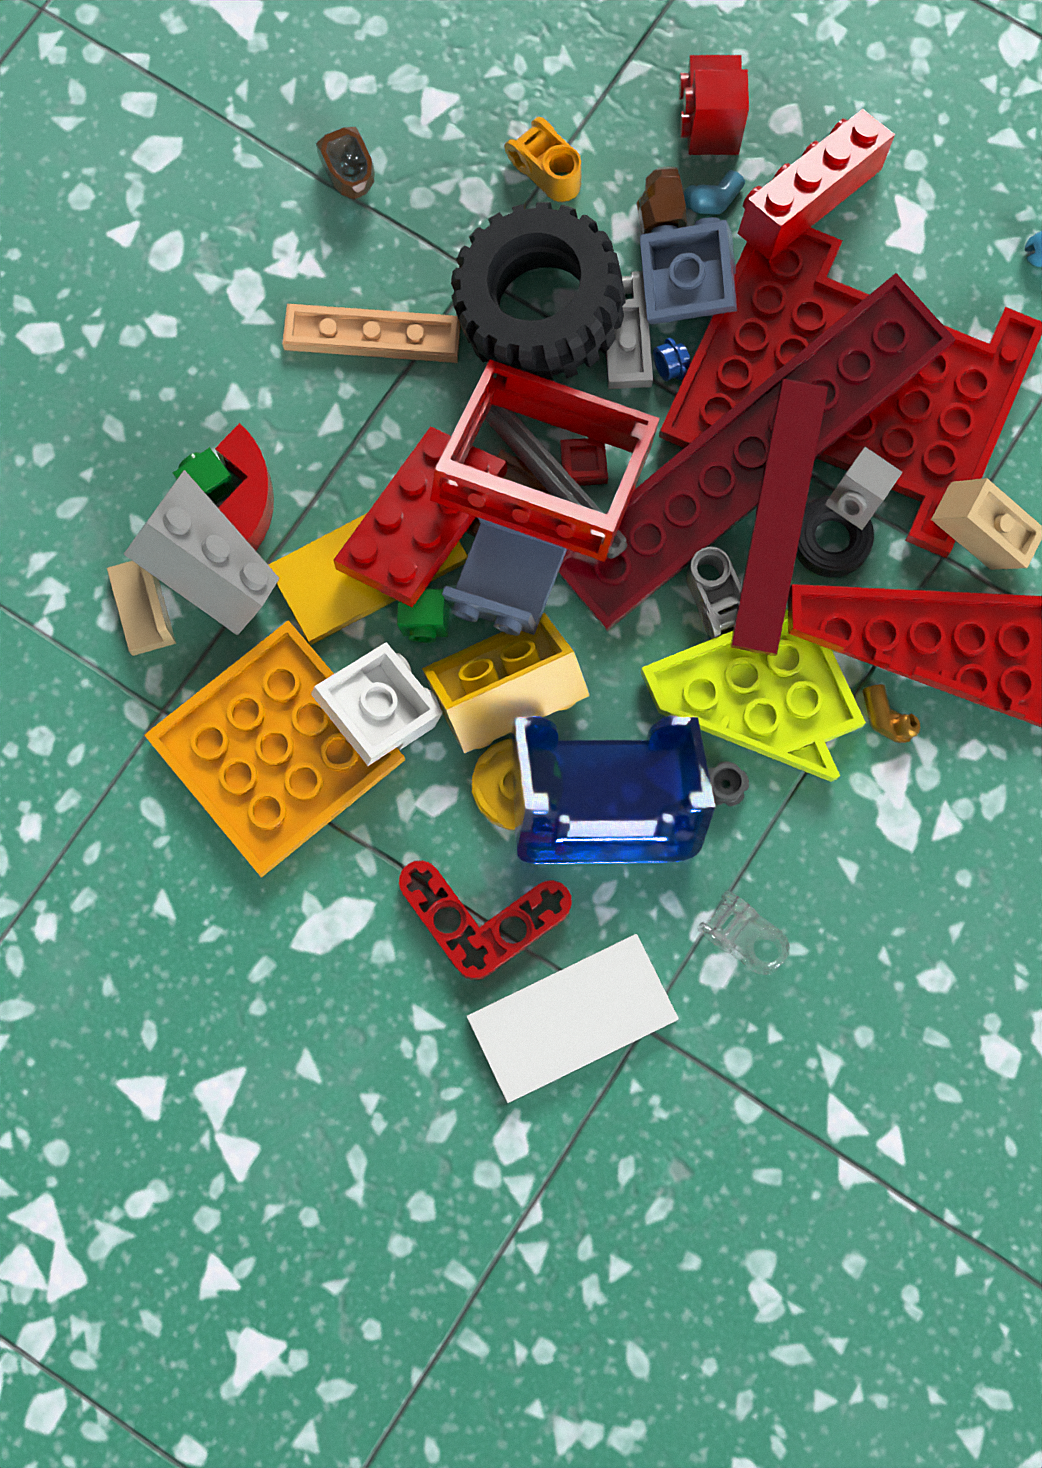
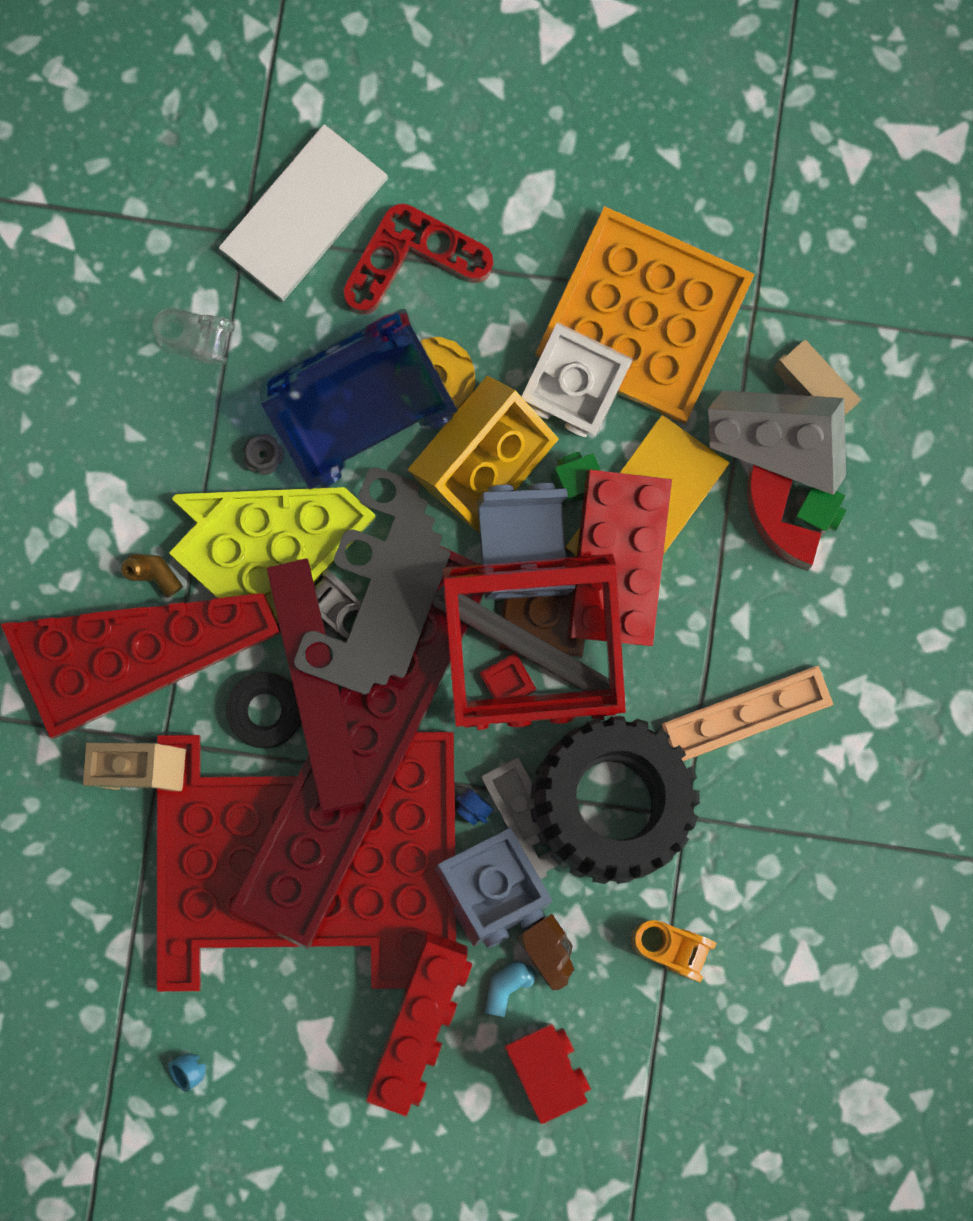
camera: 150 degrees right, 5 degrees up
rock [316,127,375,200] -> none
light grey brick [825,447,902,530] -> none
none -> dark grey piece [294,468,451,695]

